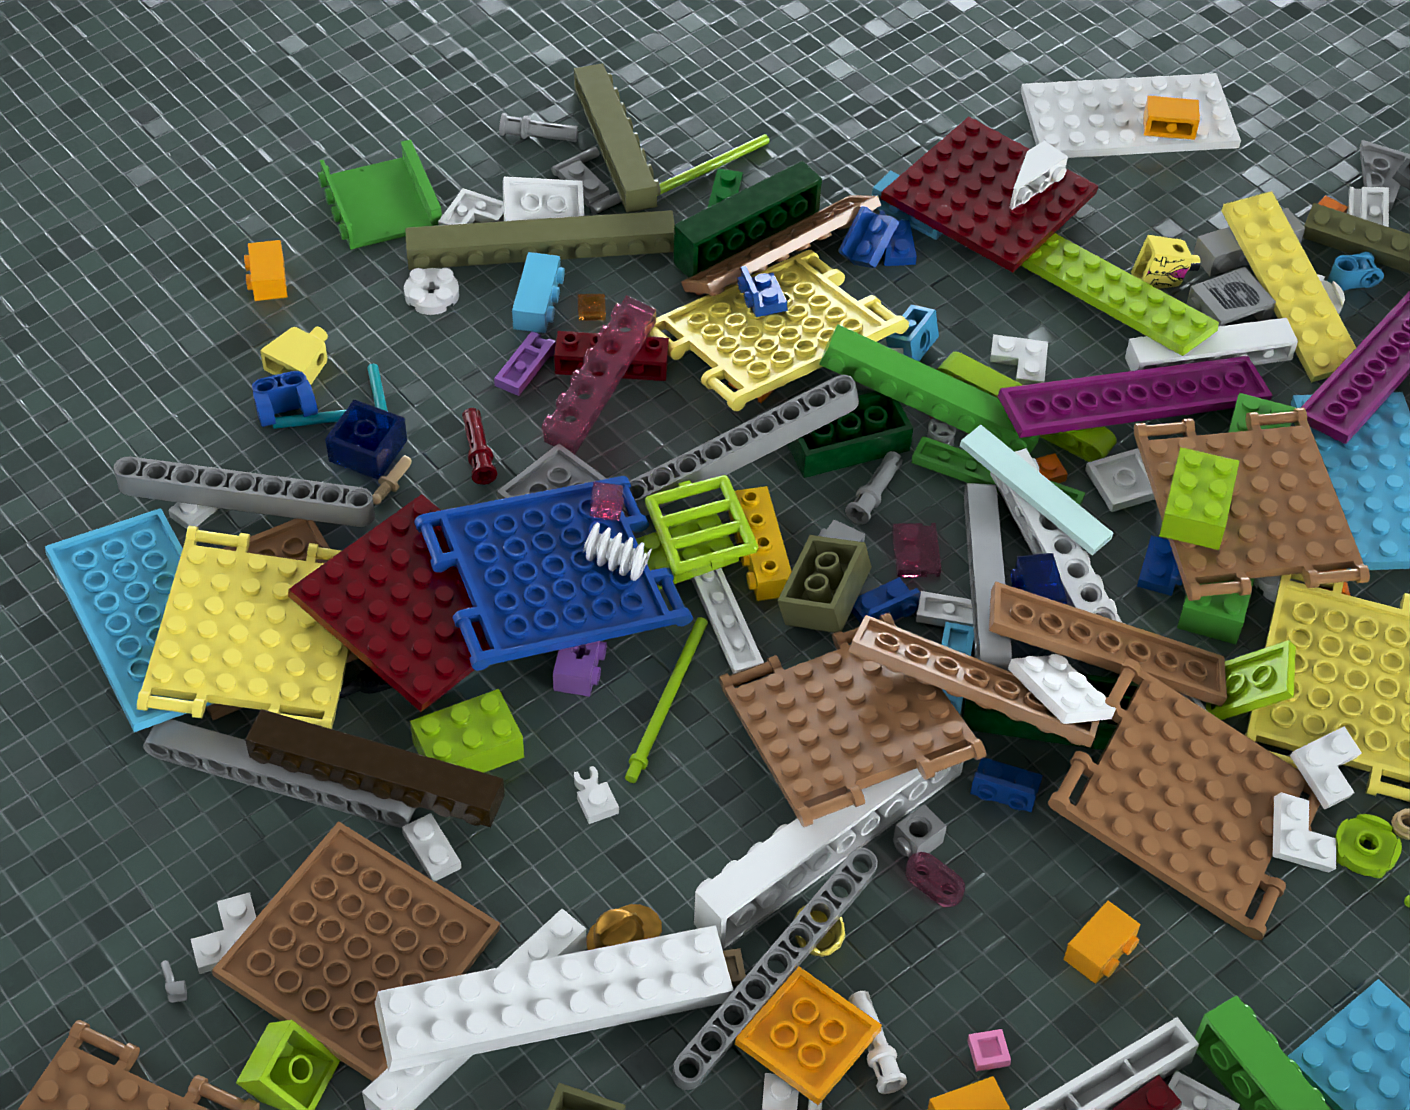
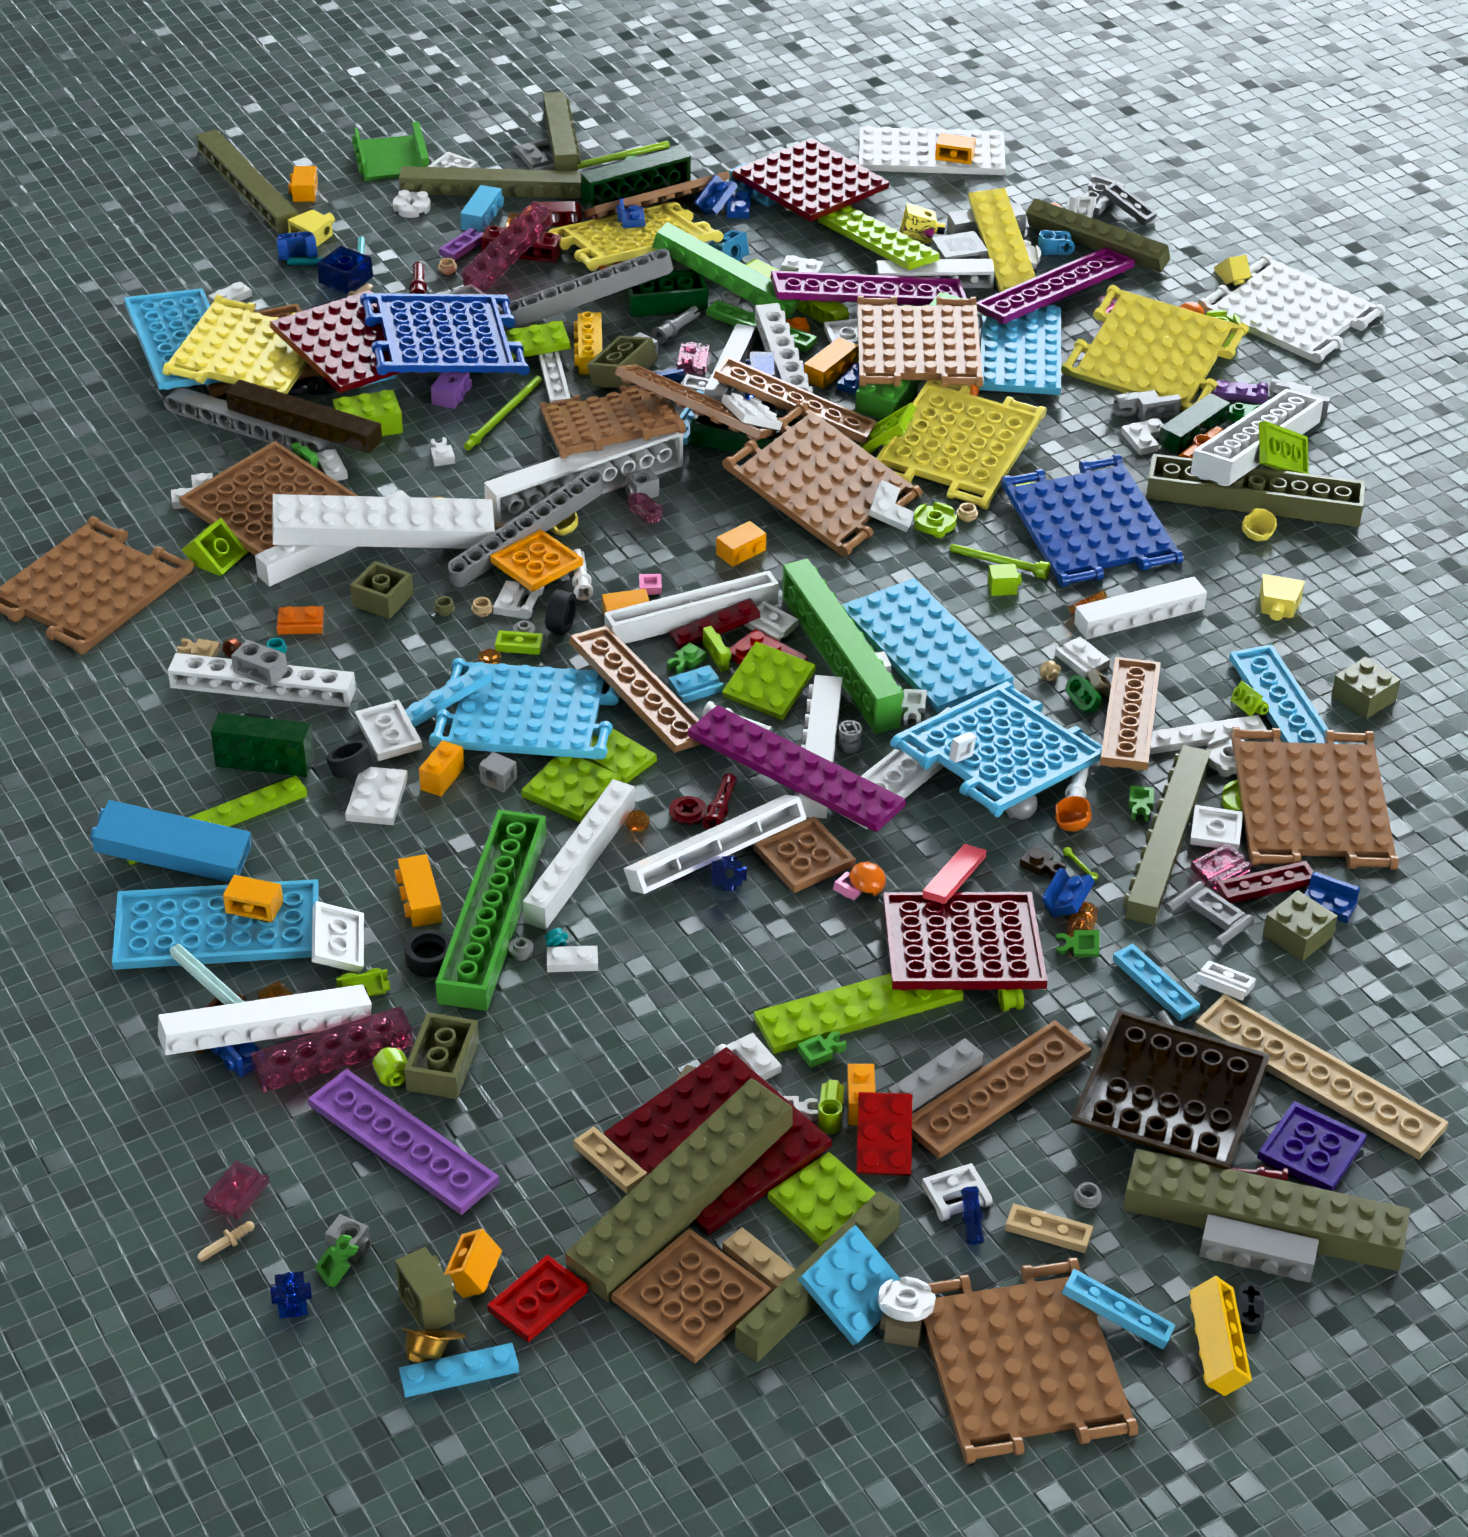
camera: 10 degrees right, 10 degrees down
light grey beam [113,457,375,527] -> none
light grey hand [161,960,187,1003] -> none
light grey pin [499,113,578,143] -> none
white plate [503,177,584,221] -> none
white piece [583,522,652,581] -> none
clear pink bracket [590,481,624,521] -> none
lime bar [645,475,758,575] -> none
light aqua tile [960,425,1114,555] -> none
blue bracket [970,758,1043,813] -> none
white slope [1009,141,1068,210] -> none
lime brick [1159,447,1240,550] -> none
white plate [1290,726,1362,810] -> none
none -> olive brick [196,129,299,234]
none -> bright green plate [290,442,319,469]
none -> tan plate [438,258,457,275]
none -> dark red beam [527,201,582,226]
none -> light orange brick [804,337,859,389]

